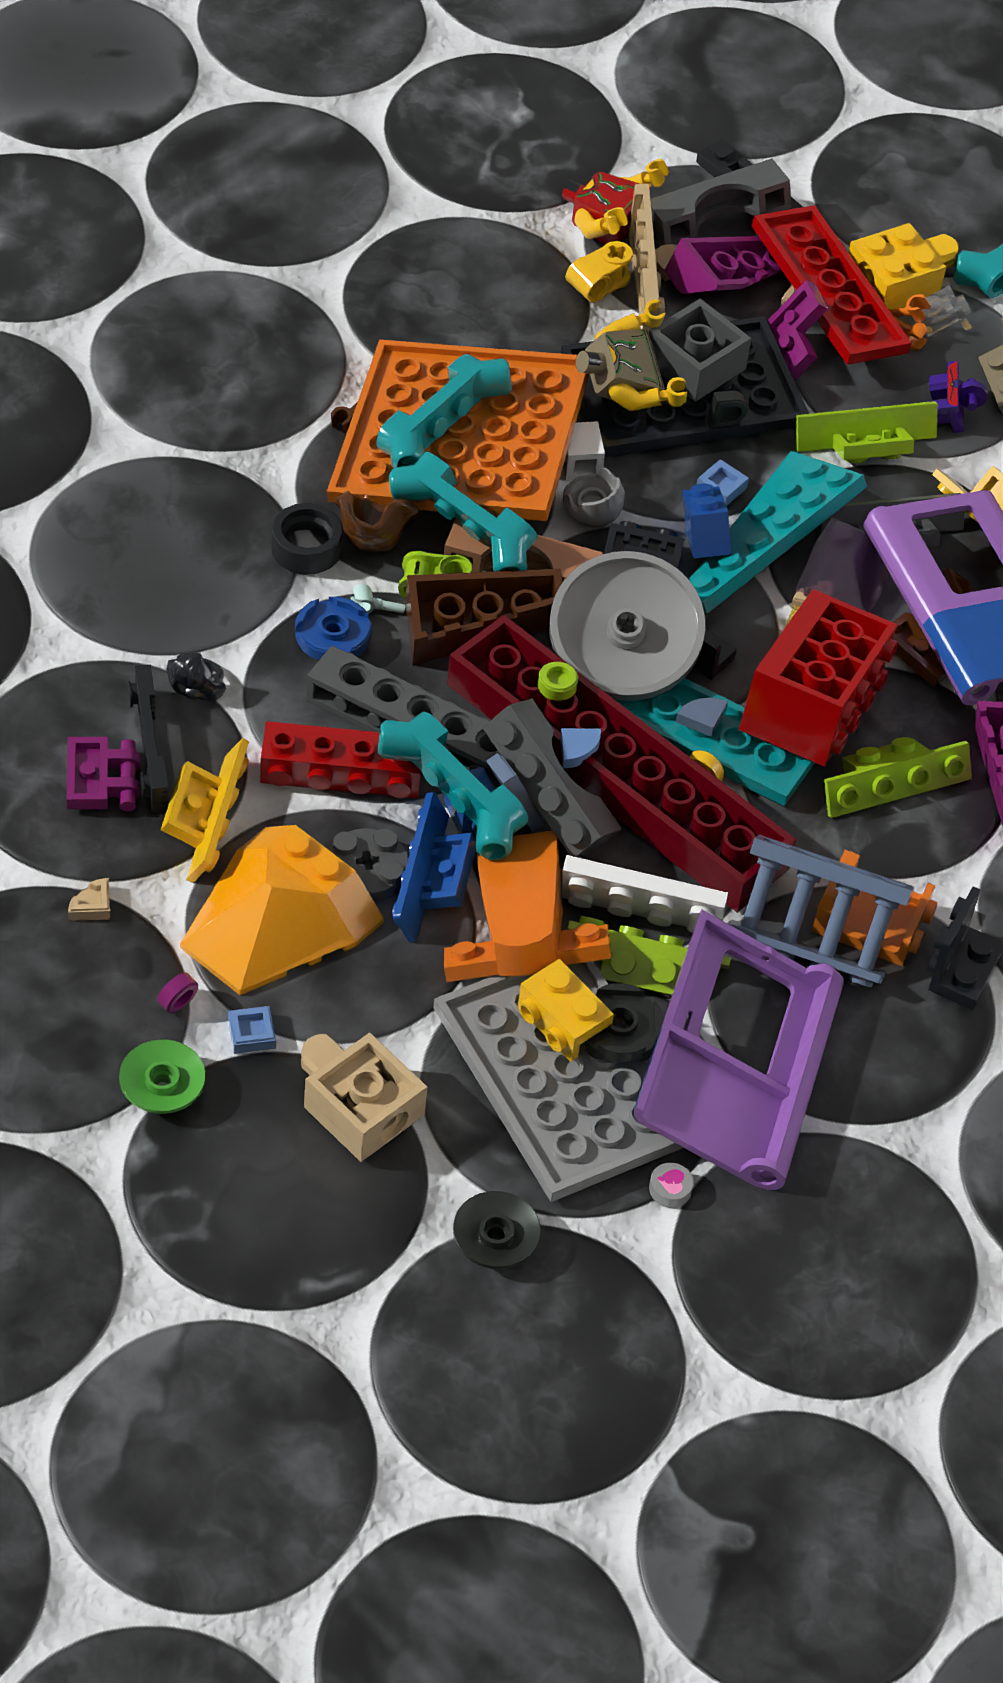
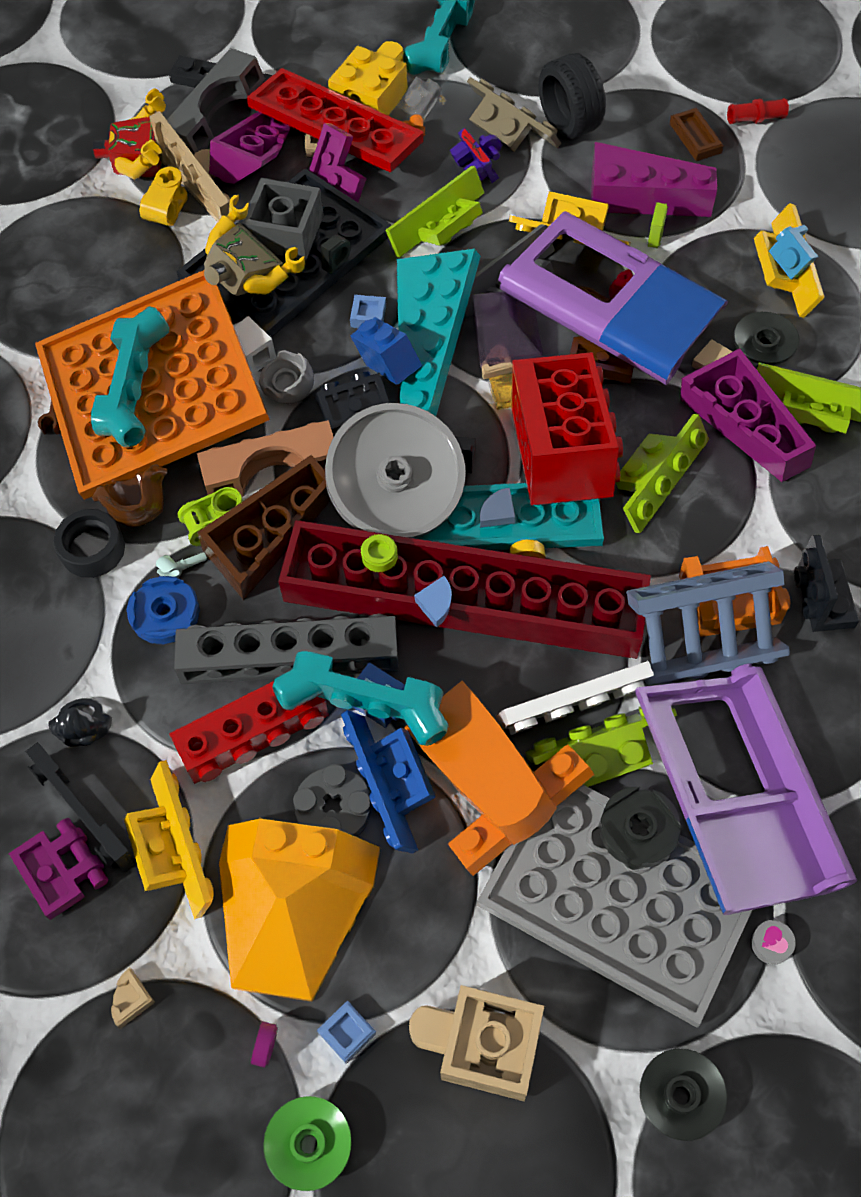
camera: 25 degrees left, 10 degrees up
teal plate [389,451,538,572] -> none
dark grey arch [482,699,622,857] -> none
sand blue plate [486,753,544,832] -> none
yellow bracket [518,959,614,1062] -> none
orange hand [890,294,931,323] -> none

